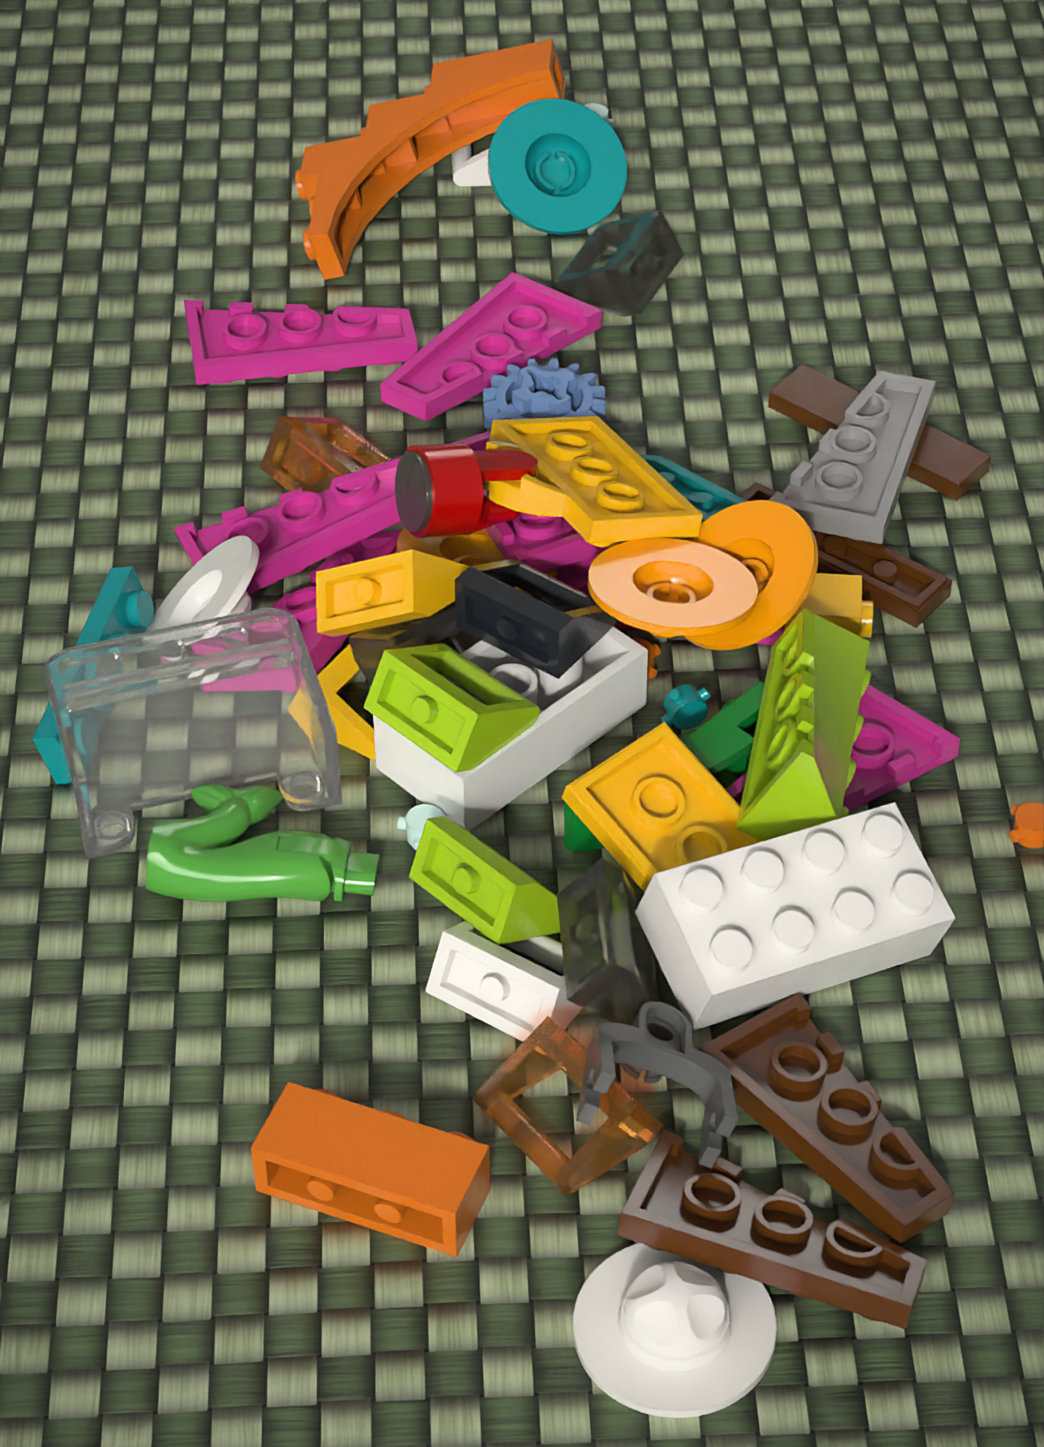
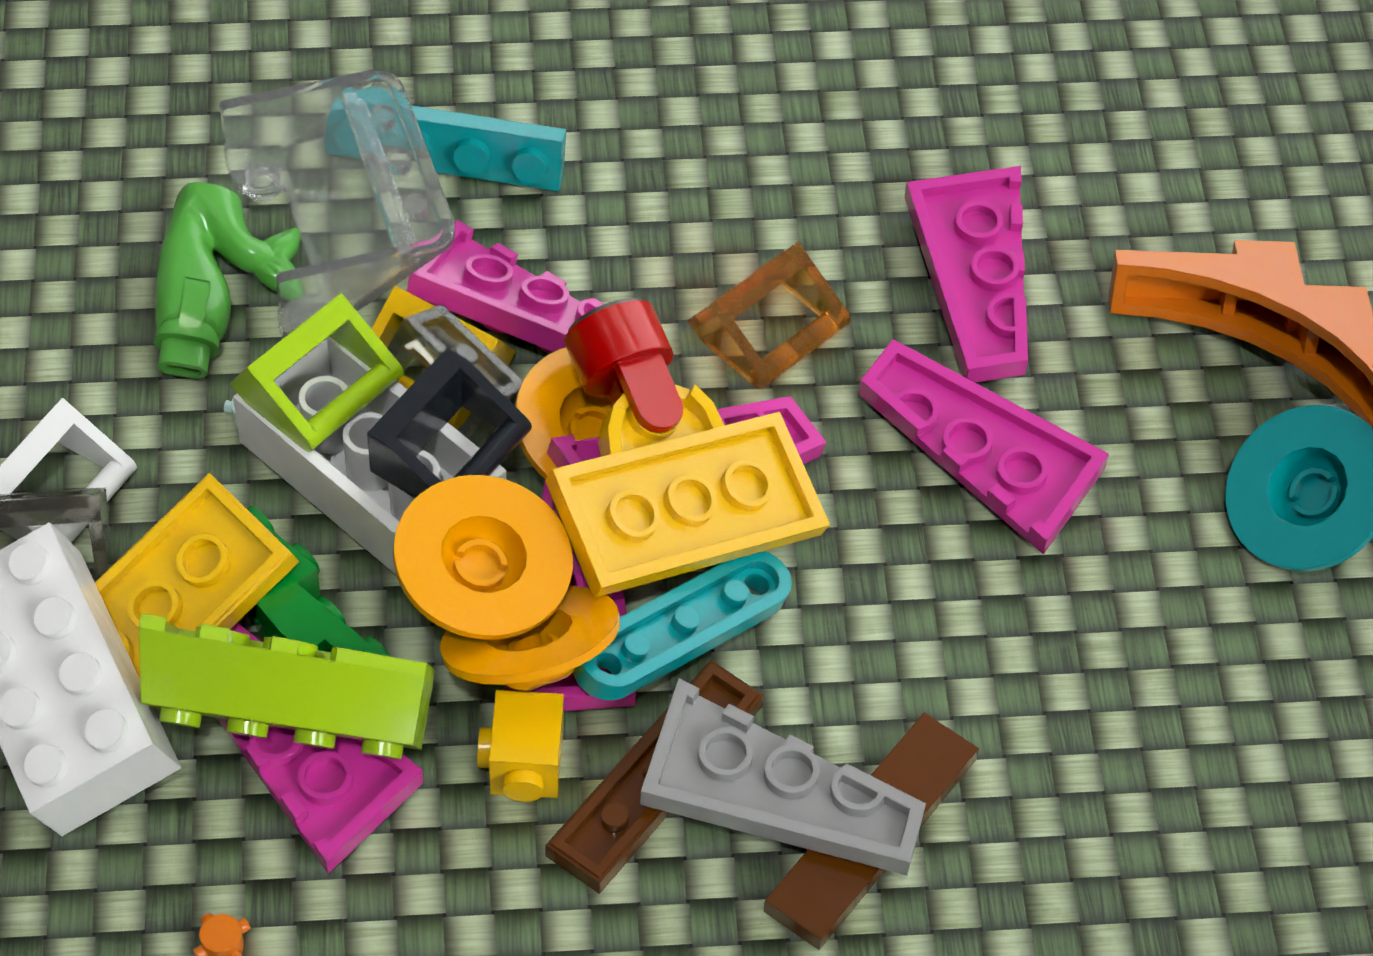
camera: 85 degrees right, 10 degrees up
white hat [138,535,259,673] -> none
dark pink wing [173,457,401,596] -> none
yellow tile [316,549,470,637] -> none
lime tile [409,815,577,945] -> none
medium blue gear [483,358,606,428] -> none
clear smoke tile [552,210,684,317] -> none
teal piece [660,685,711,730] -> none

